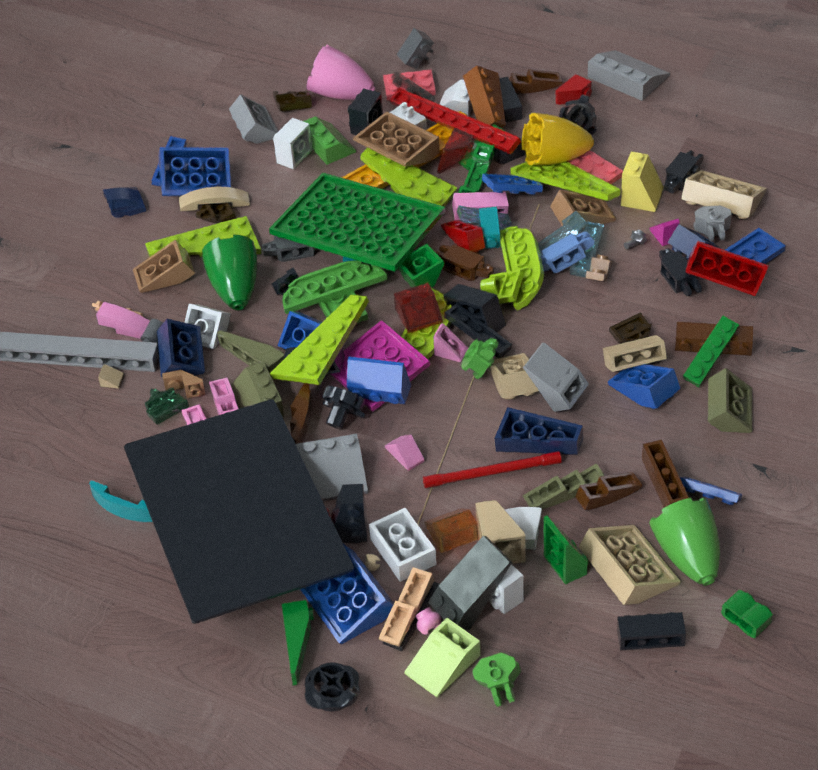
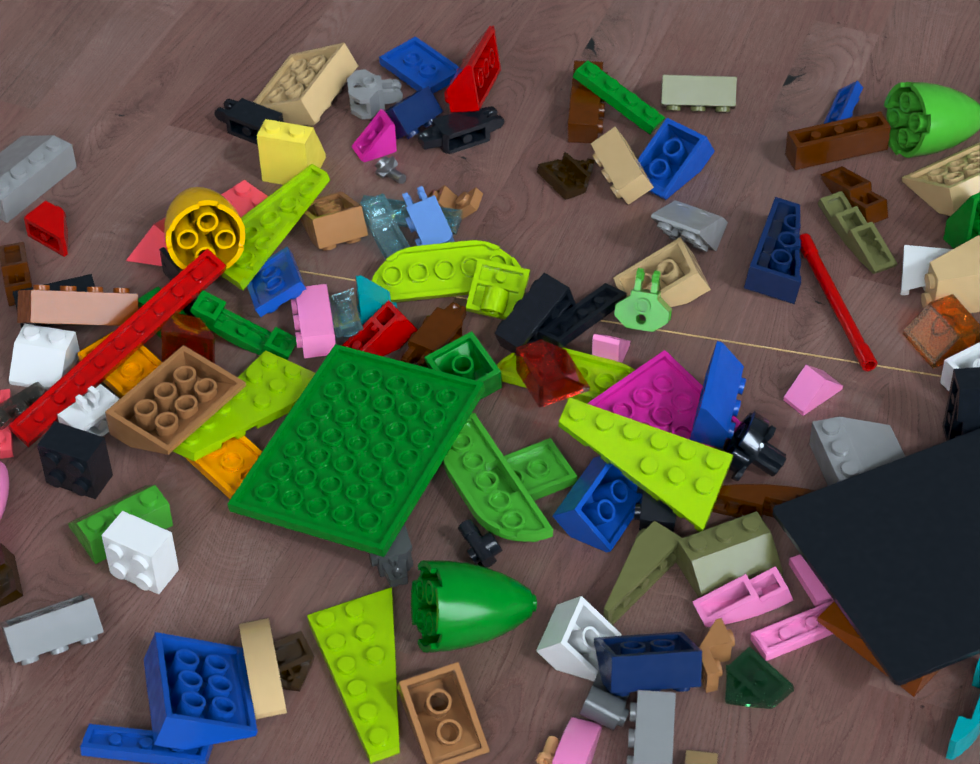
camera: 95 degrees left, 0 degrees up
black piece [559,95,598,135] -> none

